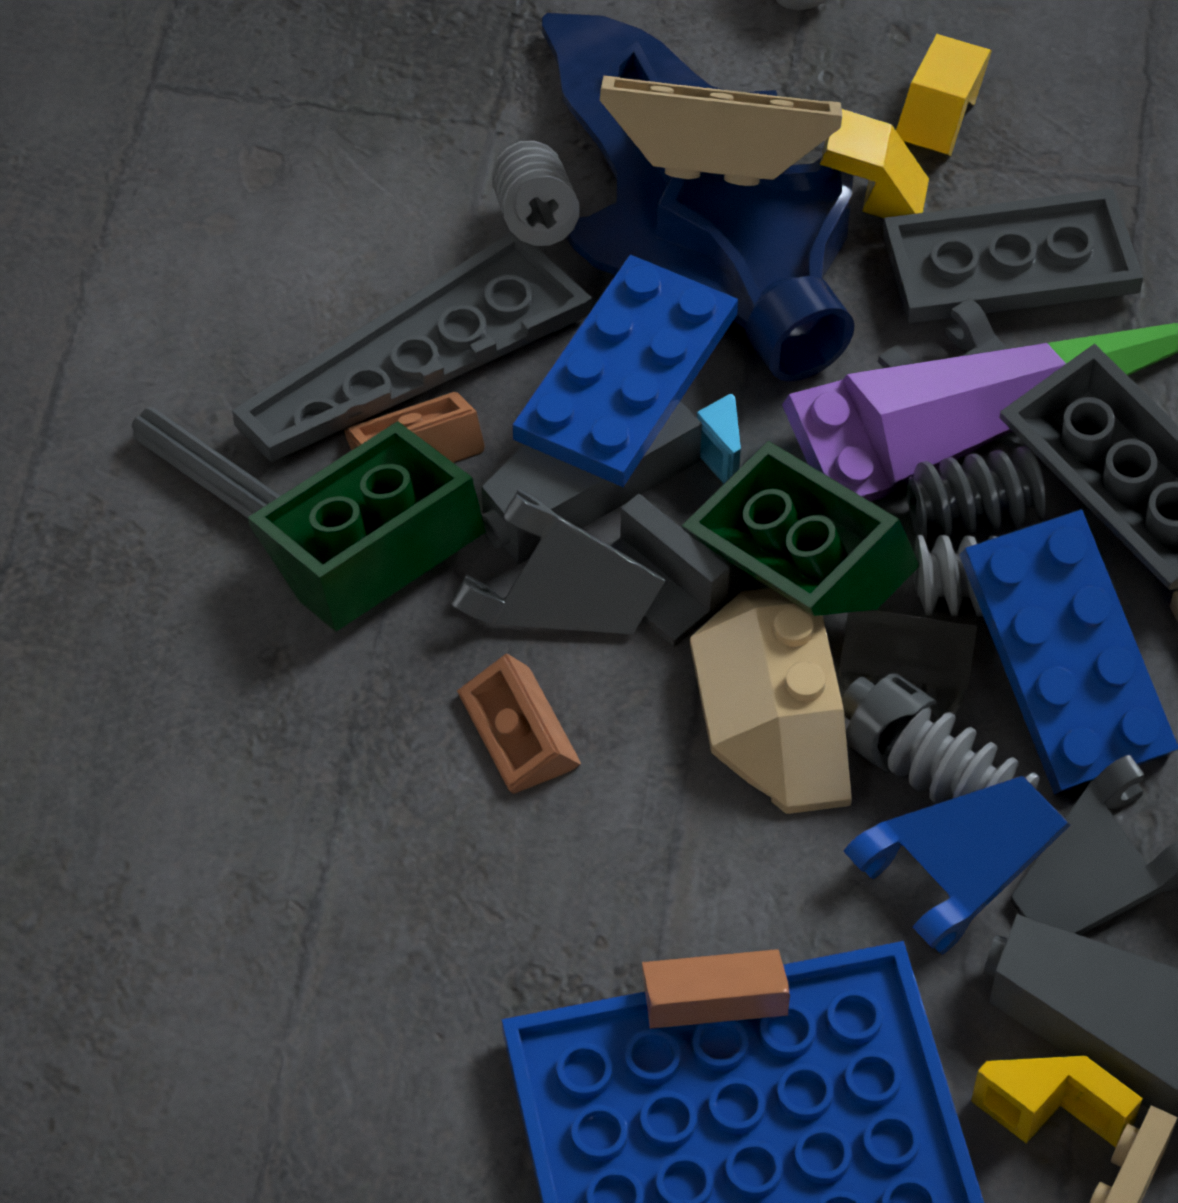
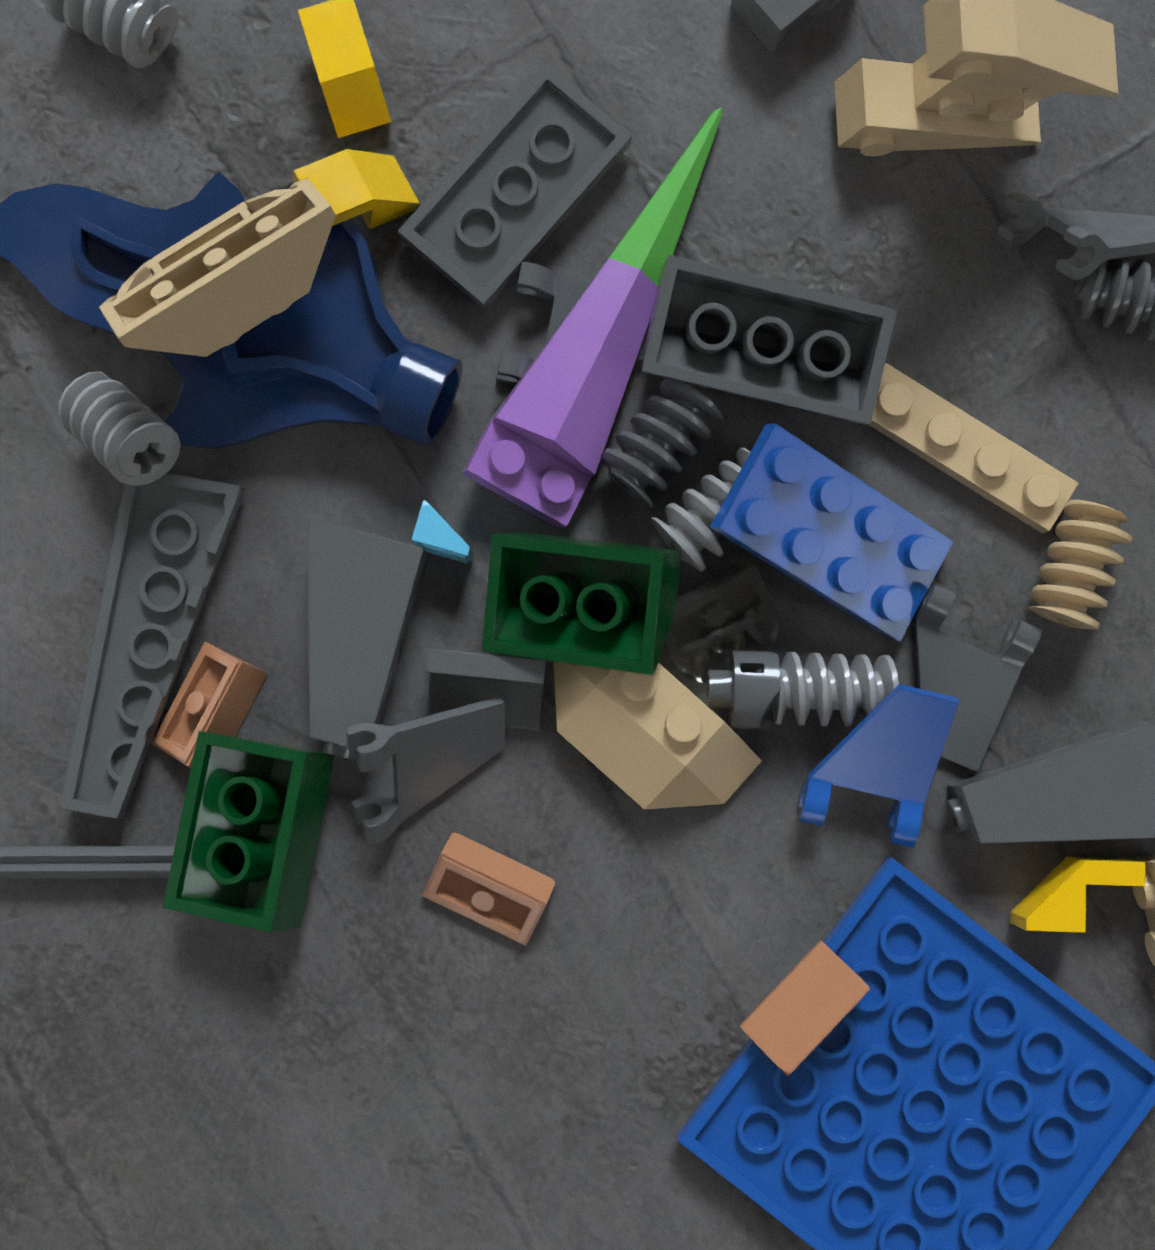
camera: 45 degrees left, 30 degrees up
blue plate [512,254,738,487] -> none

